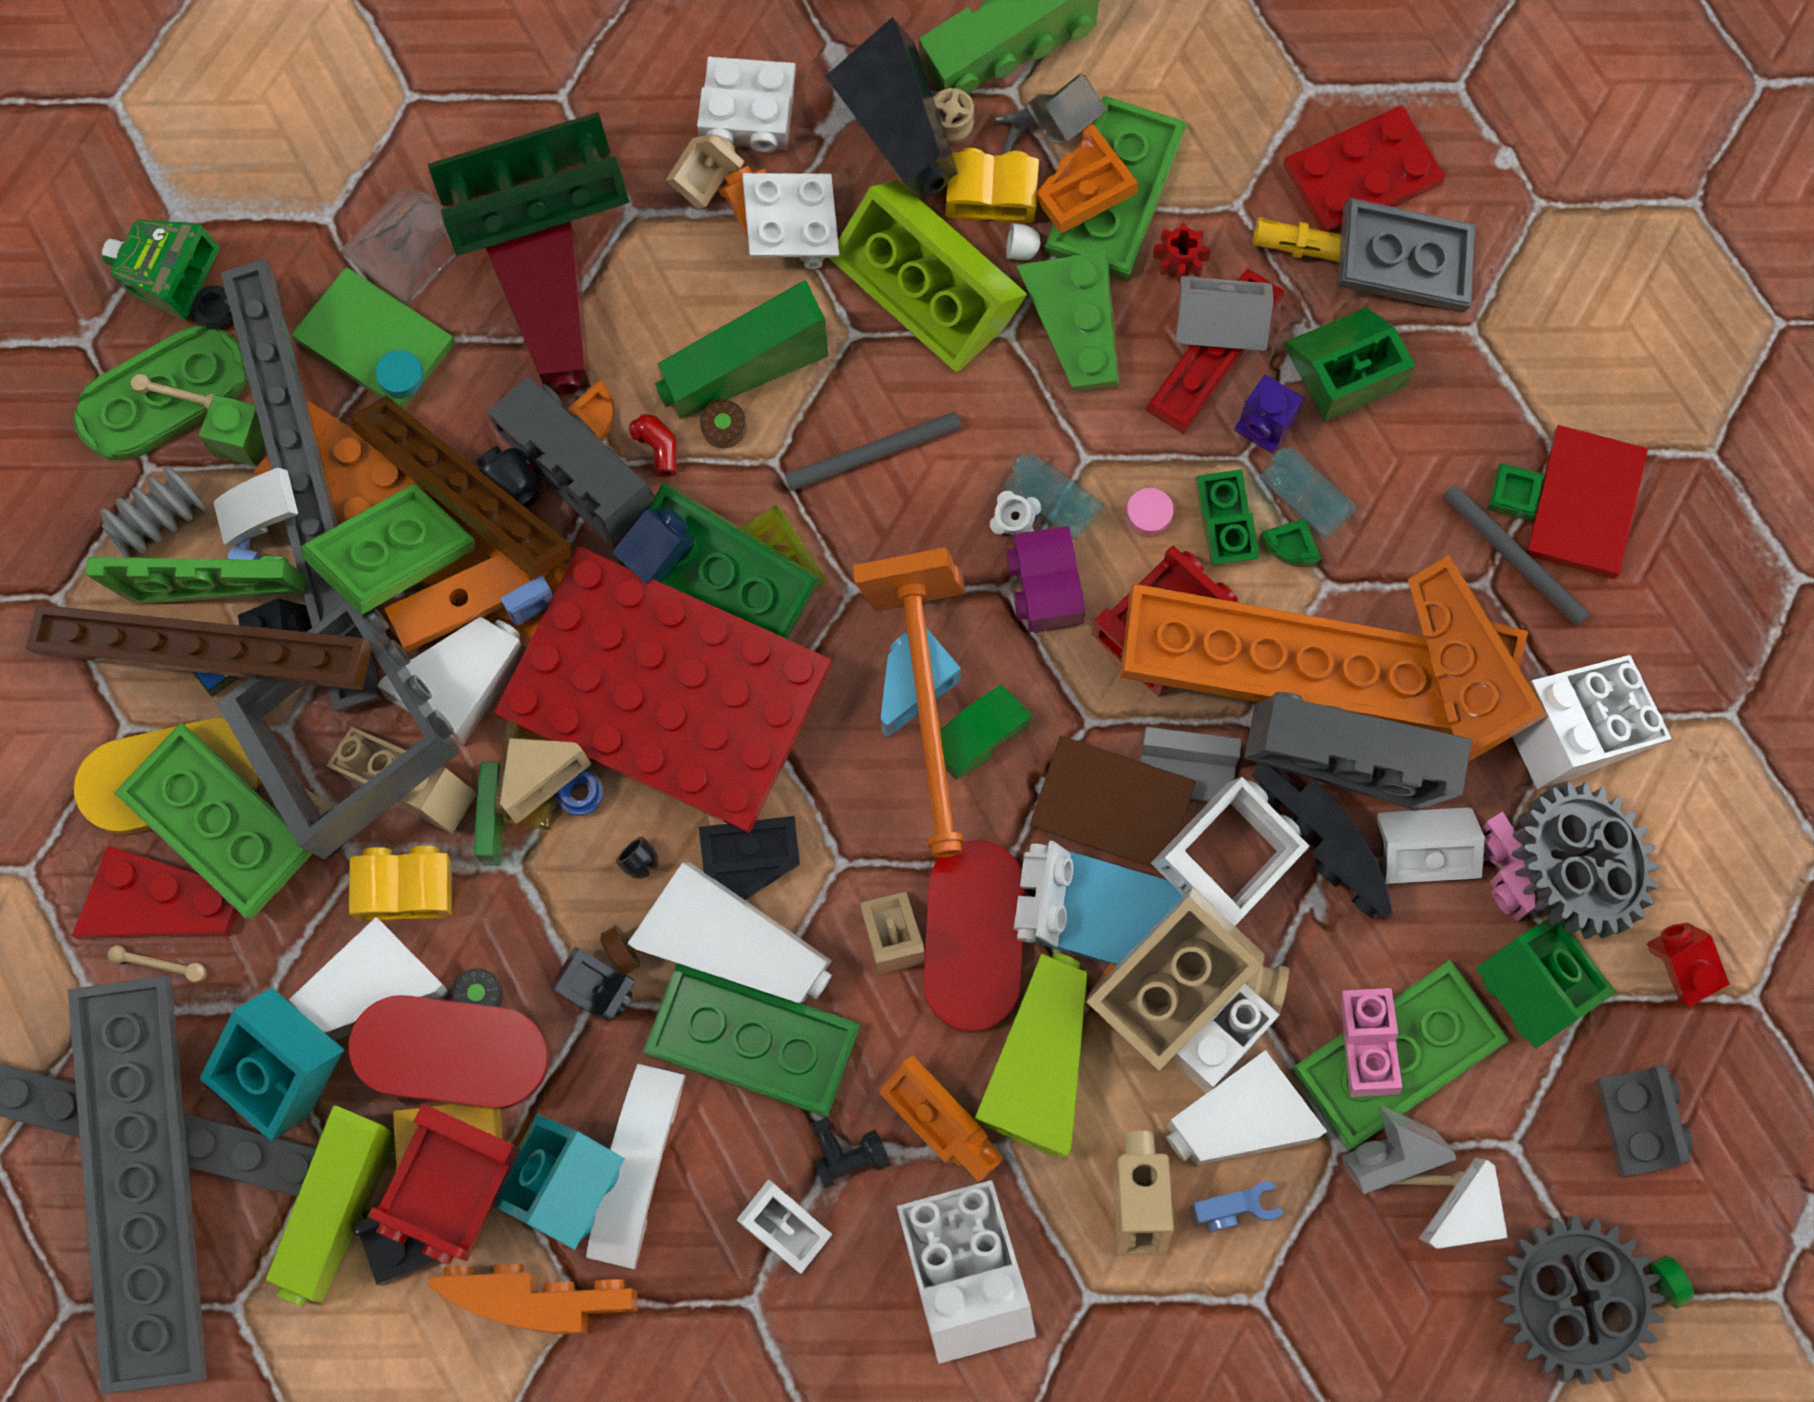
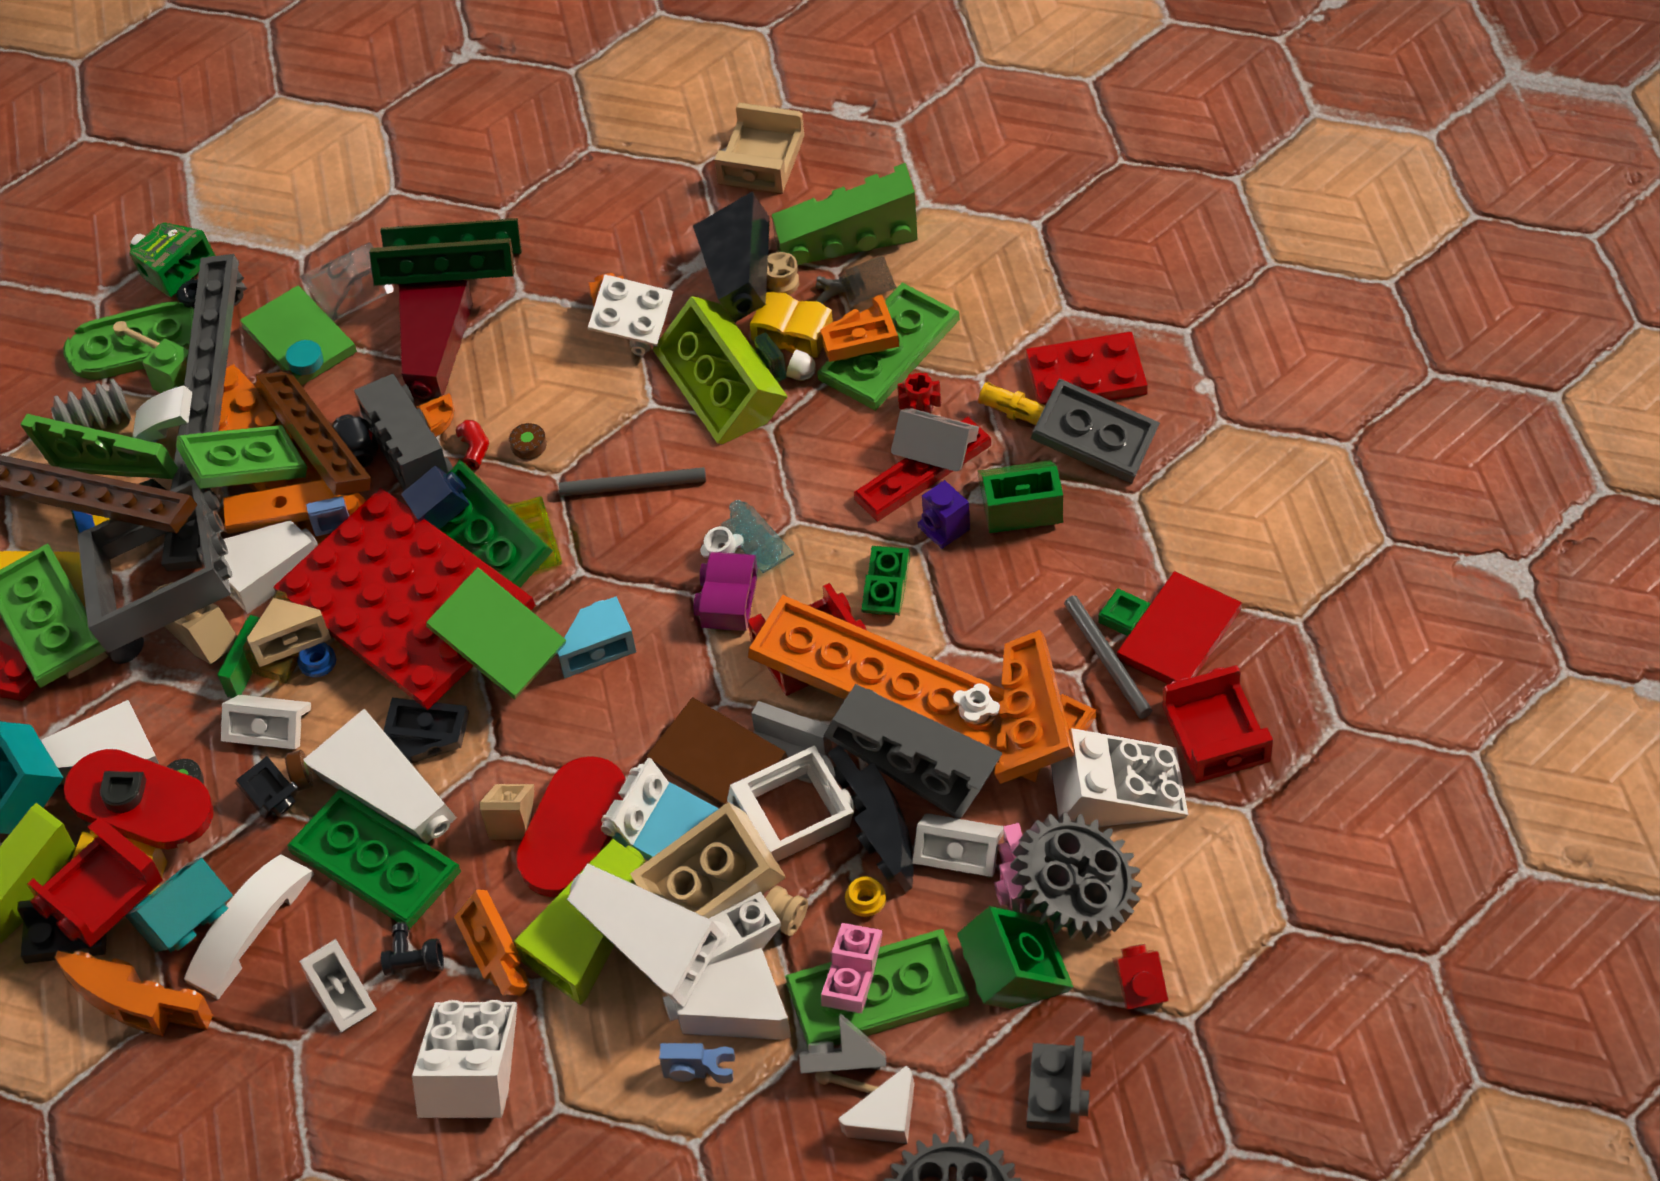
camera: 20 degrees right, 20 degrees down
yellow brick [349,845,452,922] -> none
black hinge [615,836,658,879] -> none
green slope [655,280,829,420] -> none
tan bracket [665,134,744,209] -> none
white plate [697,57,796,153] -> none
orange tile [853,547,966,858] -> none
green slope [940,684,1033,780] -> none
bright green wing [1016,251,1120,392] -> none
tan torso [1114,1131,1174,1255] -> none
bright pink tile [1126,488,1173,536] -> none
clear light blue hinge [1259,446,1358,539] -> none
green tile [1260,518,1321,567] -> none
none -> pearl dark grey tile [100,771,147,813]
none -> white panel [221,695,311,749]
none -> bright green tile [426,567,566,700]
none -> white slope [567,863,724,1008]
none -> clear green tile [754,332,786,382]
none -> yellow plate [845,876,886,917]
none -> white plate [953,684,1000,724]
none -> red panel [1162,665,1273,783]

